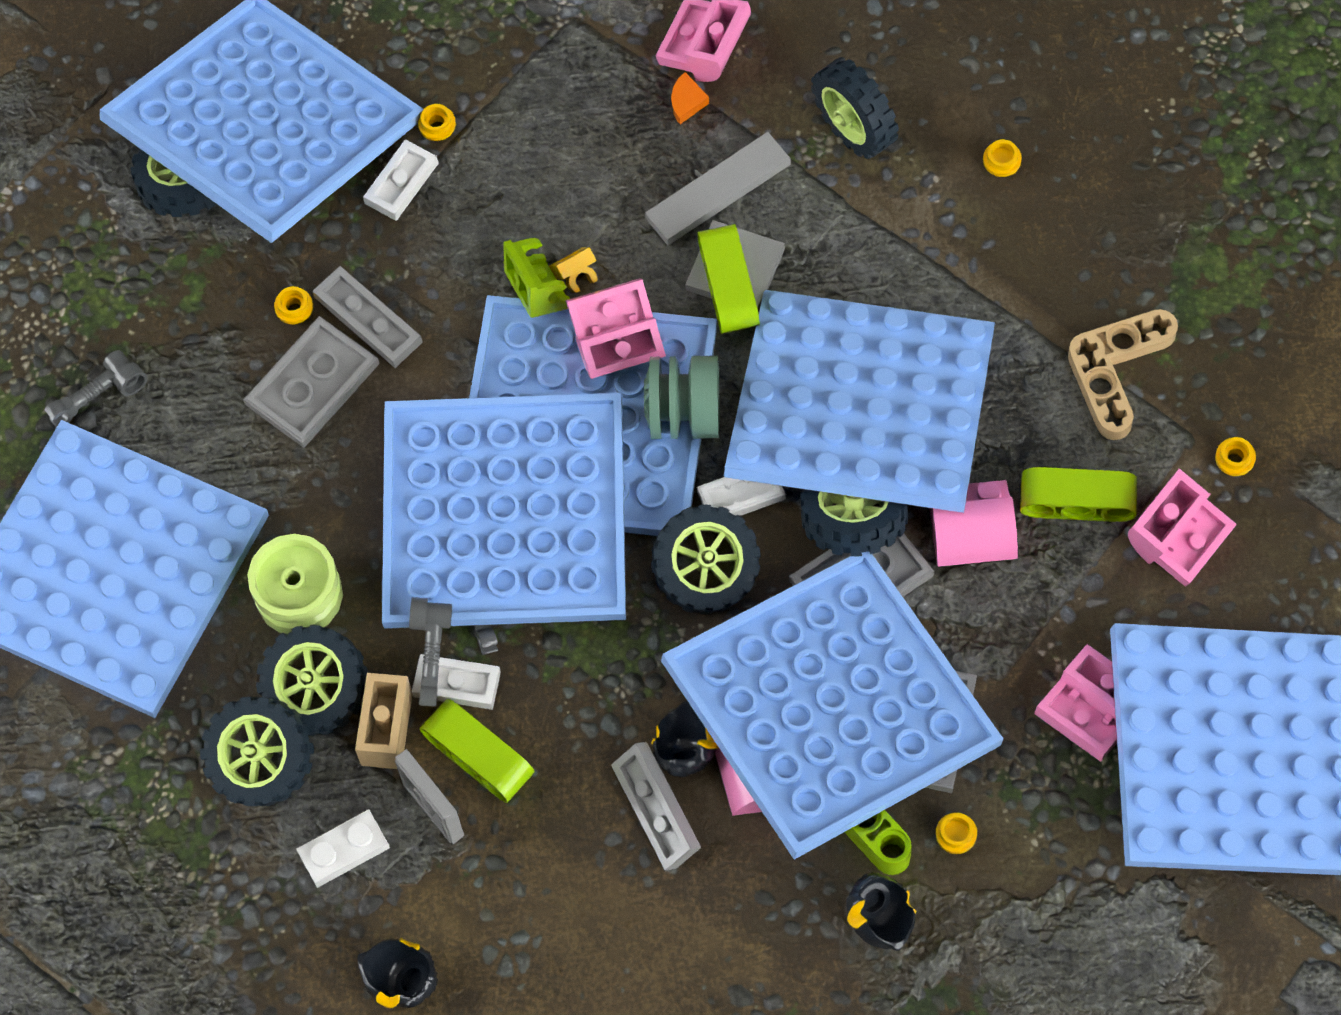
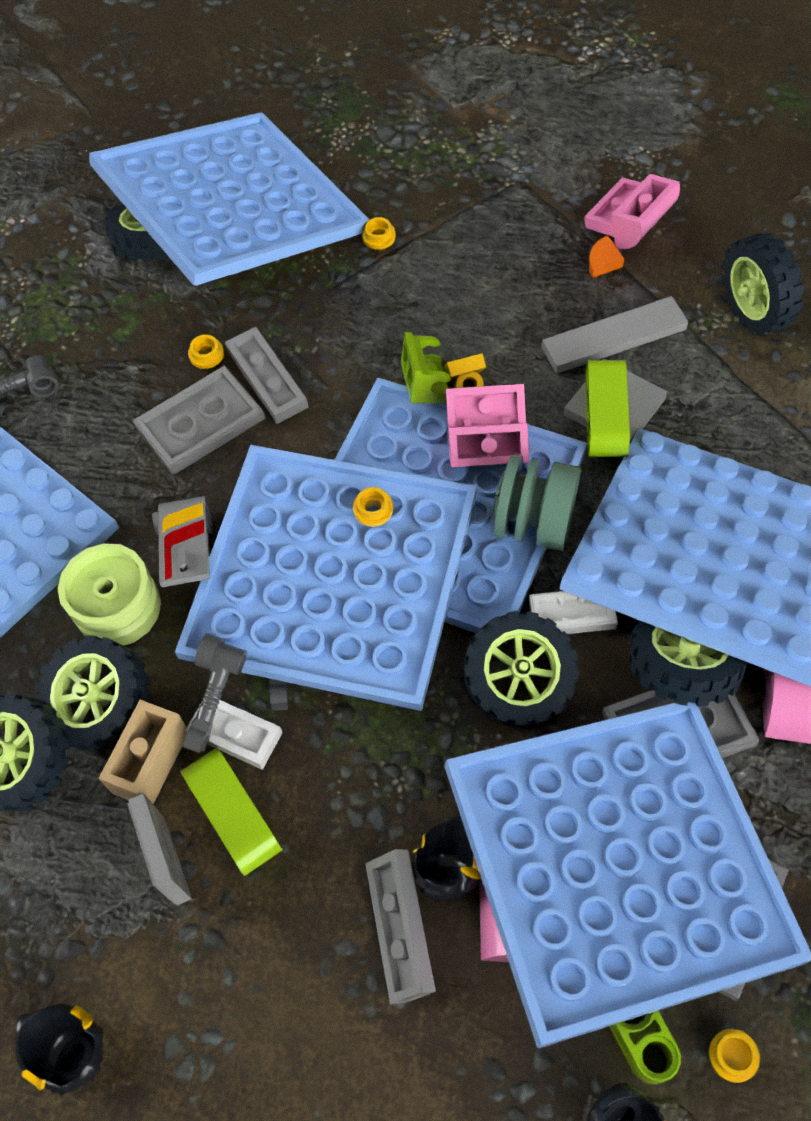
camera: 15 degrees right, 5 degrees down
white plate [296,809,390,888] -> none
white plate [363,139,438,221] -> none
none -> light grey door [152,496,213,587]
none -> yellow plate [353,487,393,527]

